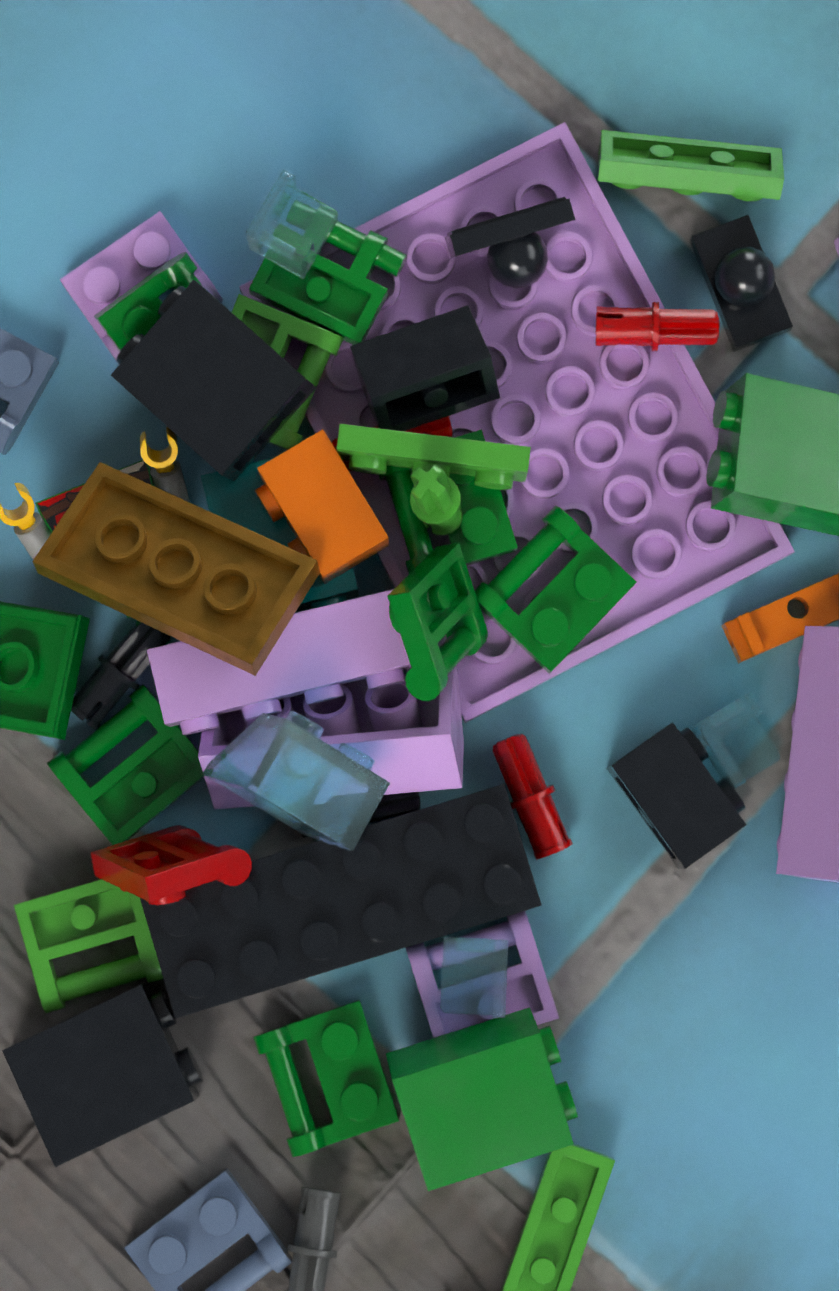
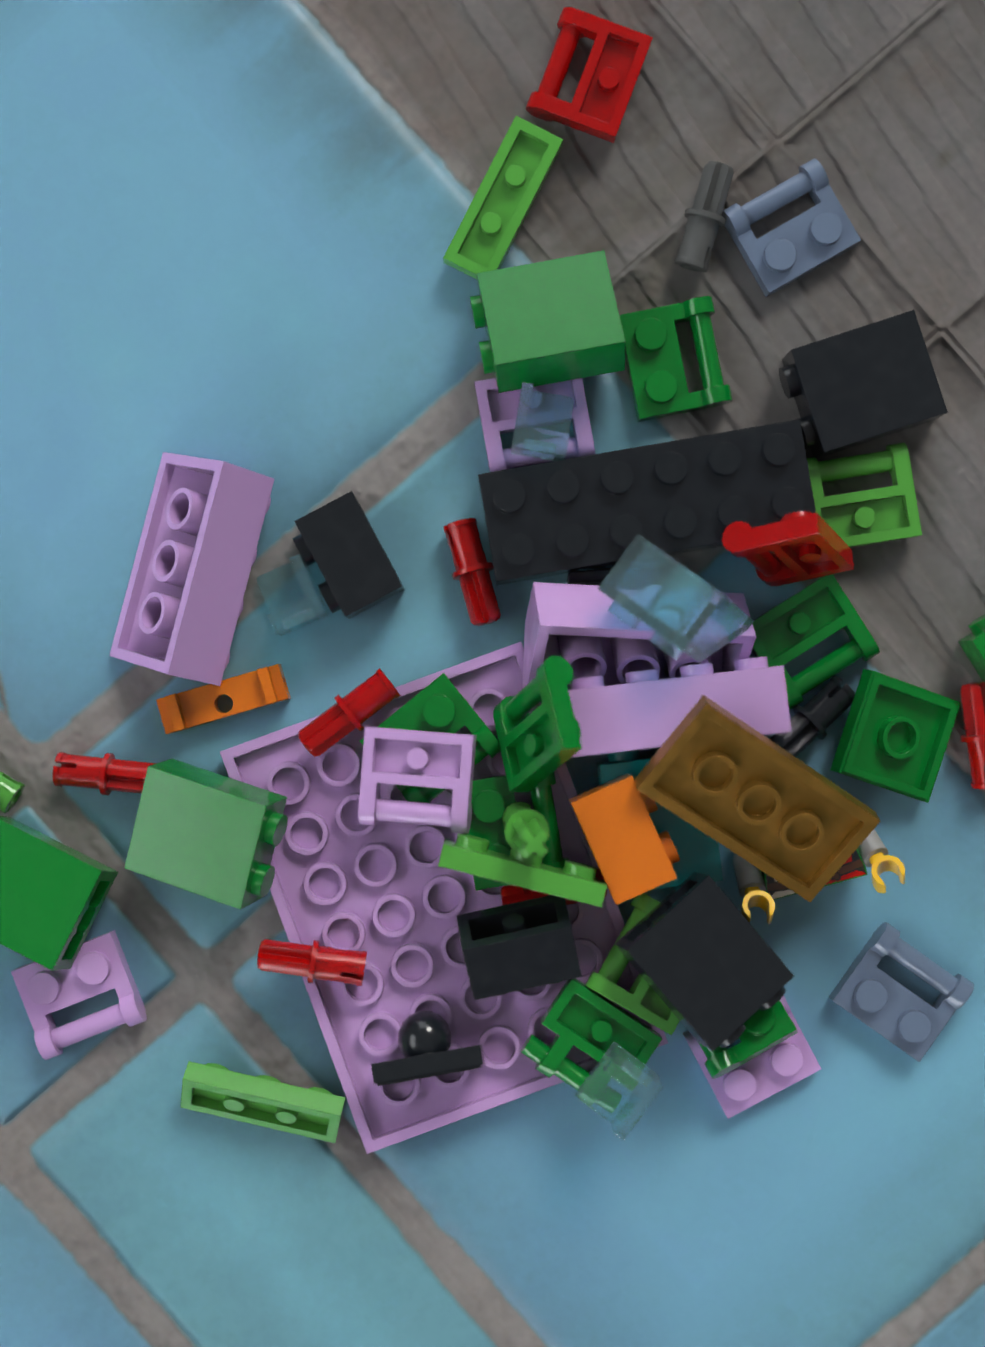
camera: 170 degrees left, 5 degrees up
black tile [690,215,793,352] -> none
none -> red axle [298,668,401,757]
none -> lavender plate [358,726,477,834]

